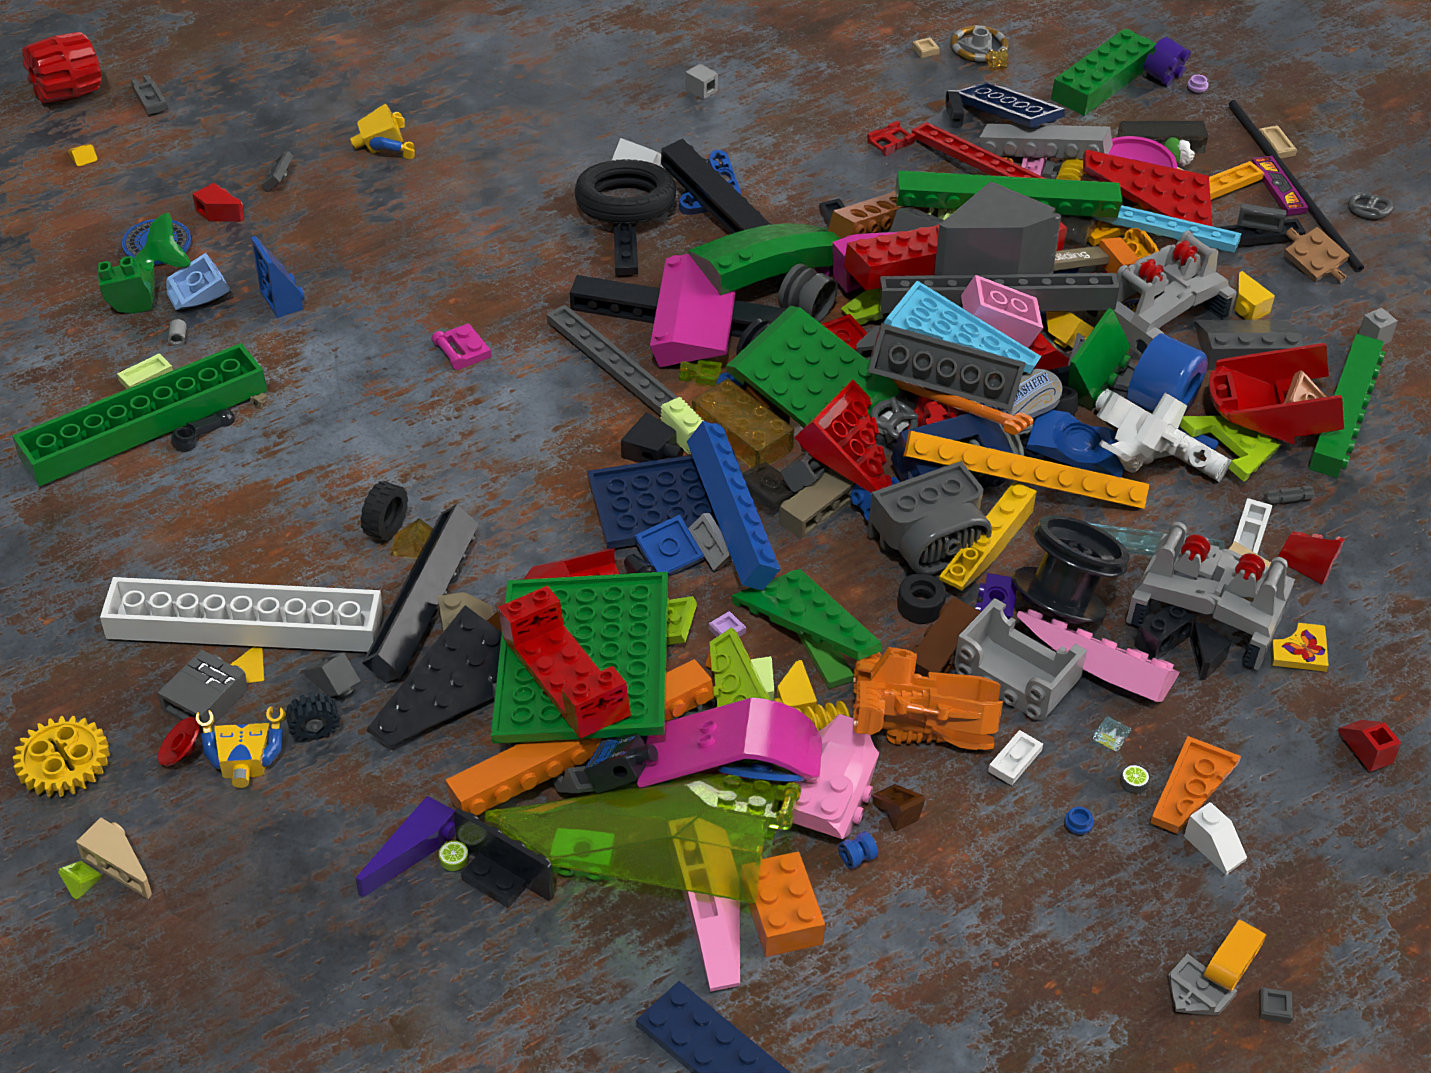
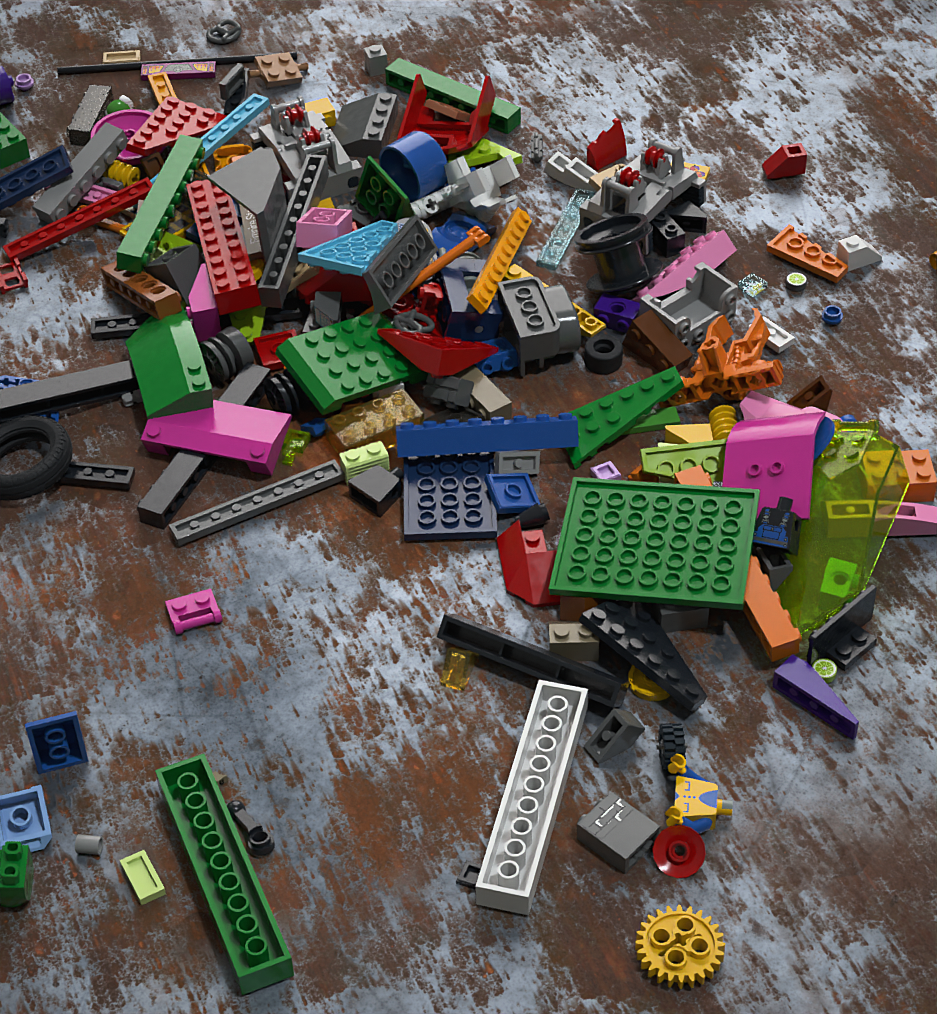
camera: 75 degrees left, 0 degrees up
lime slope [58,861,102,899] -> none
tan slope [76,818,152,899] -> none
yellow sticker [231,646,264,683] -> none
black tyre [360,481,408,541] -> none
red plate [498,586,631,739] -> none

